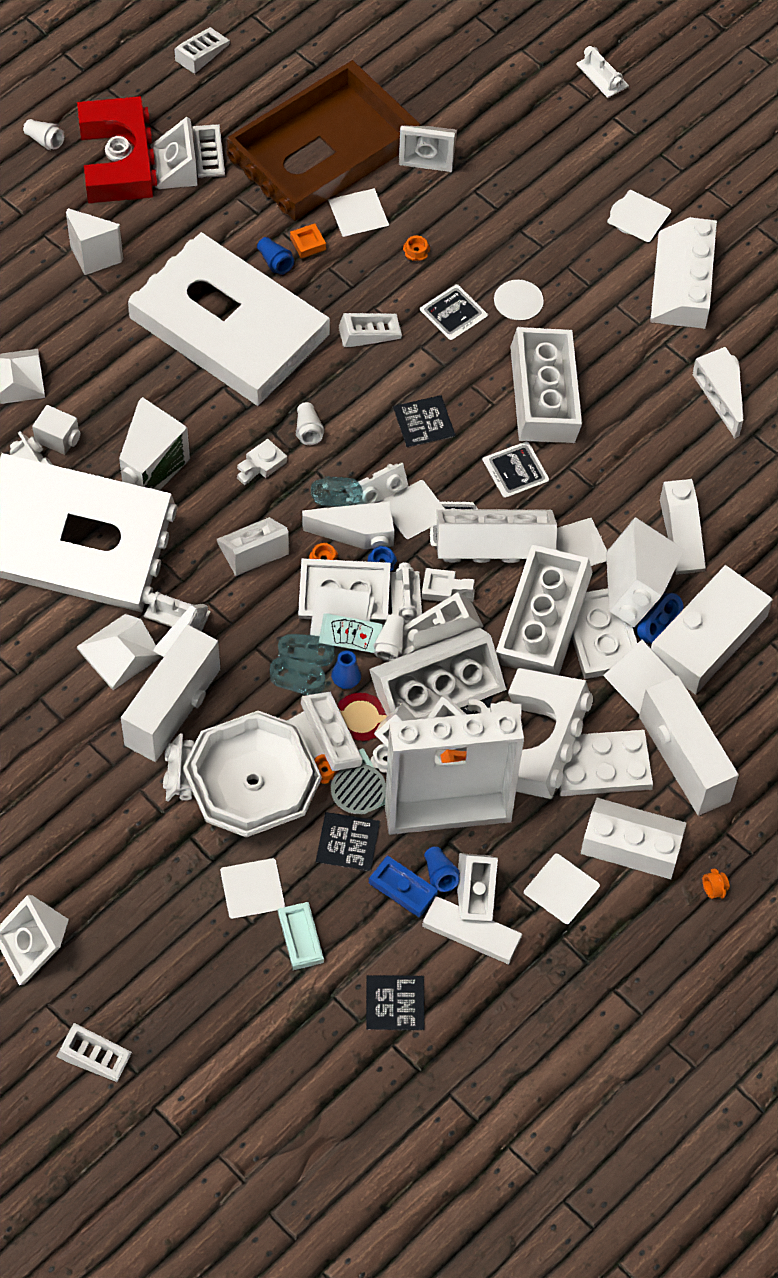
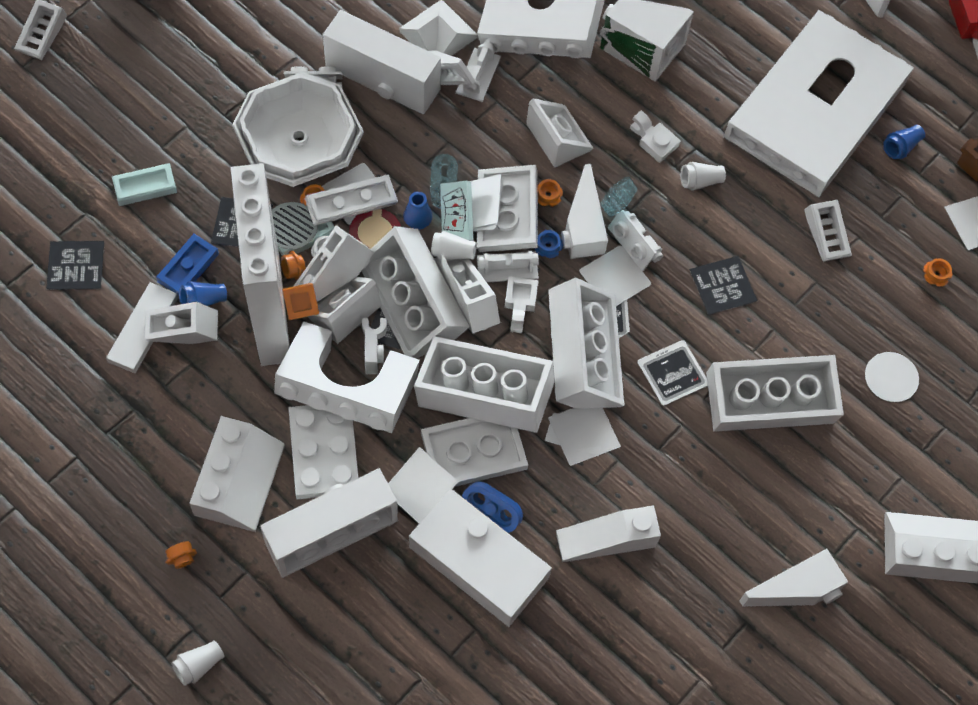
camera: 85 degrees right, 5 degrees up
white sticker [220,858,285,919] -> none
clear light blue beam [269,657,325,695] -> none
orange plate [290,223,326,259] -> none
sticker [420,284,488,340] -> none
white sticker [524,853,600,924] -> none
white slope [606,517,685,627] -> none

